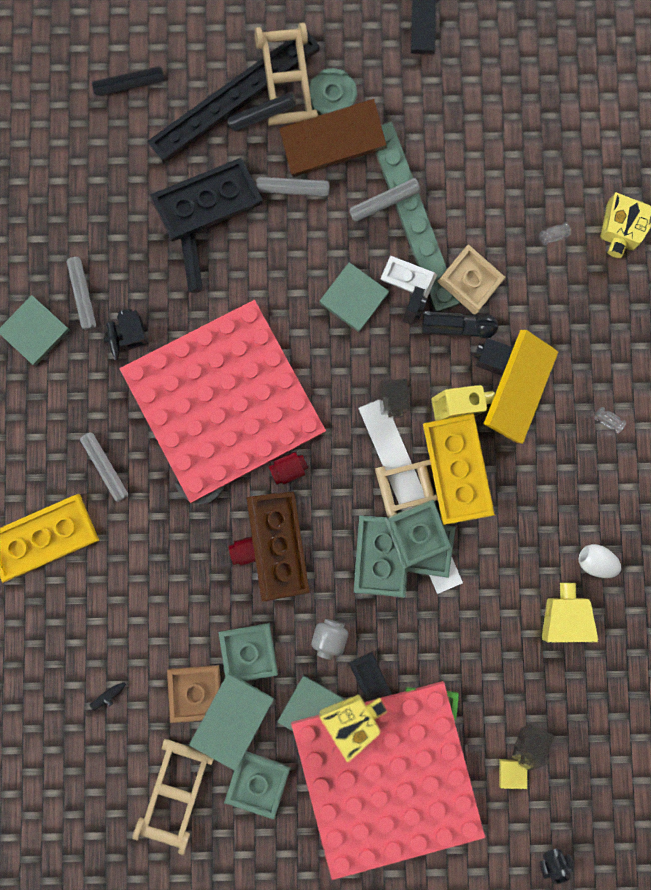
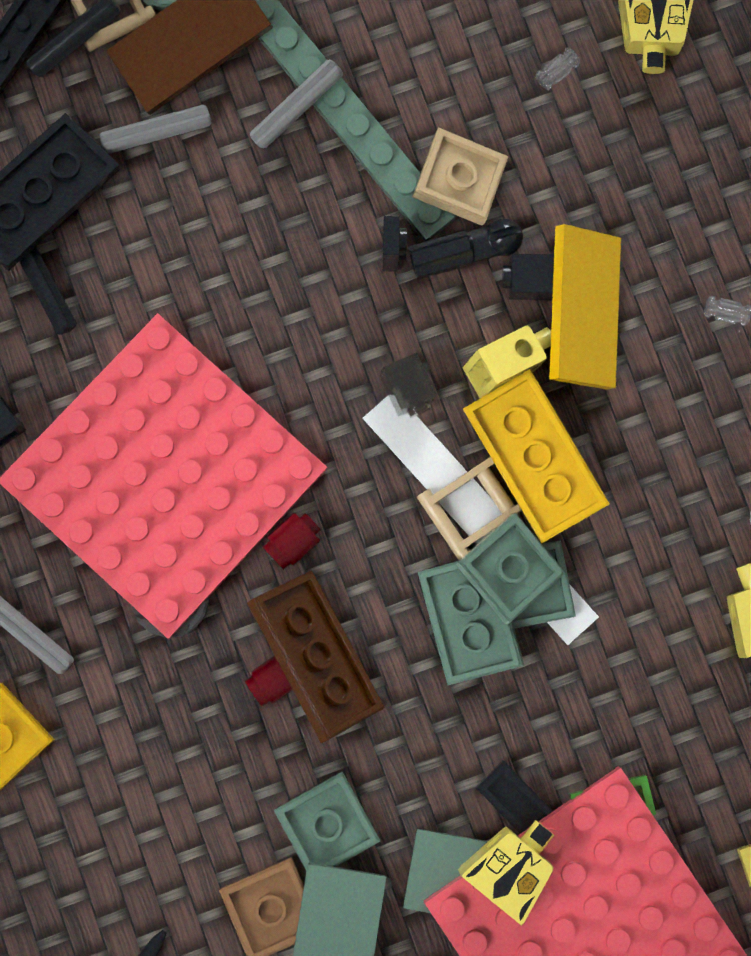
camera: 20 degrees left, 0 degrees up
light grey head [311,619,348,660] -> none
sand green tile [319,262,389,332] -> none
white plate [381,256,437,298] -> none

